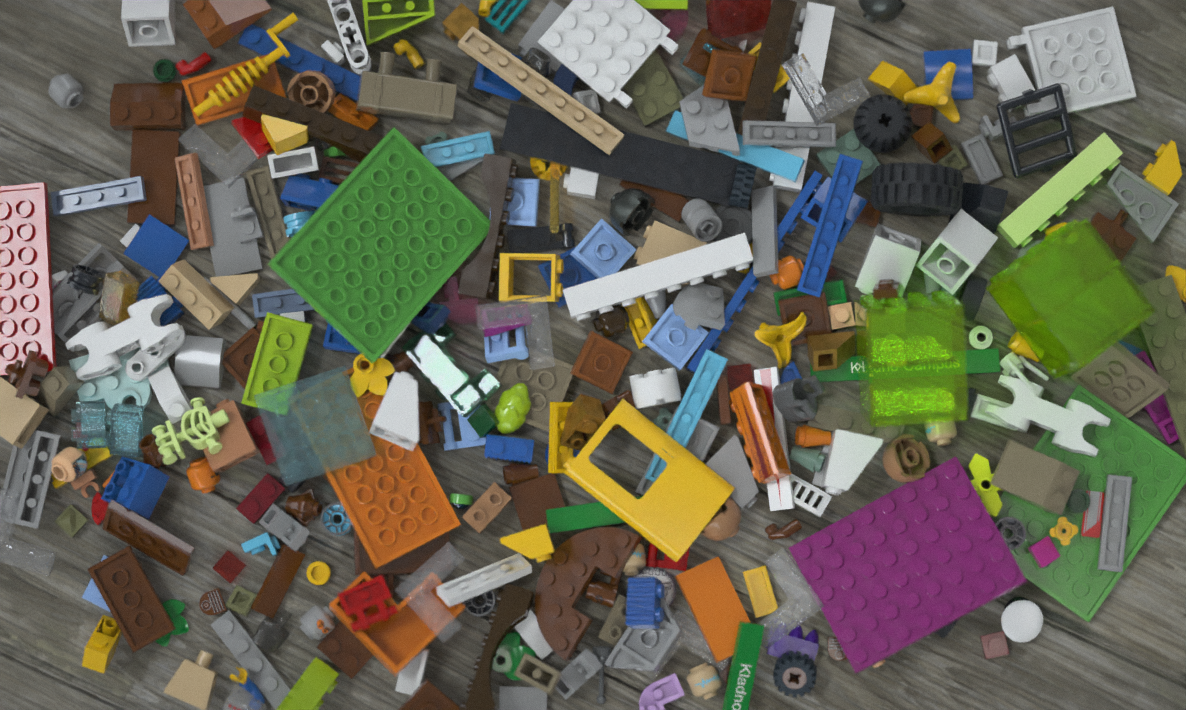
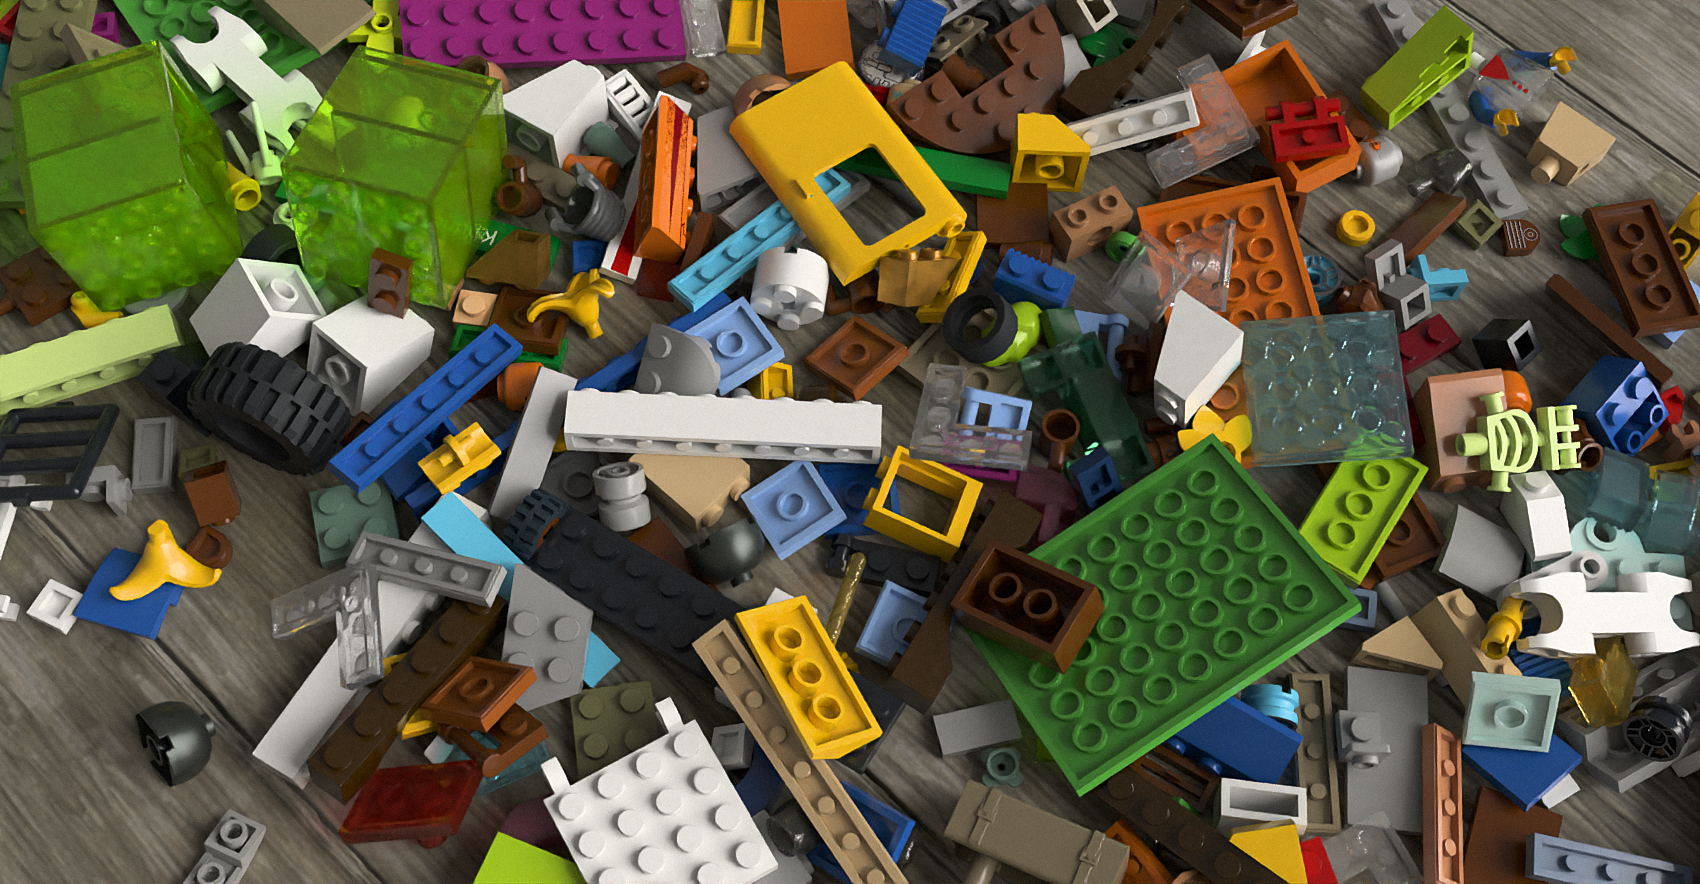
camera: 165 degrees left, 20 degrees down
clear red tile [212,550,247,584] -> none
medium azure tile [421,131,495,167] -> none
black wheel [853,94,912,153] -> none
yellow slope [868,61,917,105] -> none
white brick [987,54,1035,112] -> none
none -> yellow hips [417,422,501,496]
none -> reddish brown piece [496,154,543,217]
none -> yellow slope [734,595,883,760]
none -> black tyre [942,287,1018,364]
none -> reddish brown brick [950,539,1105,675]
none -> reddish brown piece [1039,409,1080,482]
none -> clear slope [1100,229,1194,330]
none -> clear slope [1168,218,1236,312]
none -> light aqua tile [1461,671,1561,753]
none -> black brick [1471,319,1542,372]
none -> yellow pin [1481,596,1528,660]

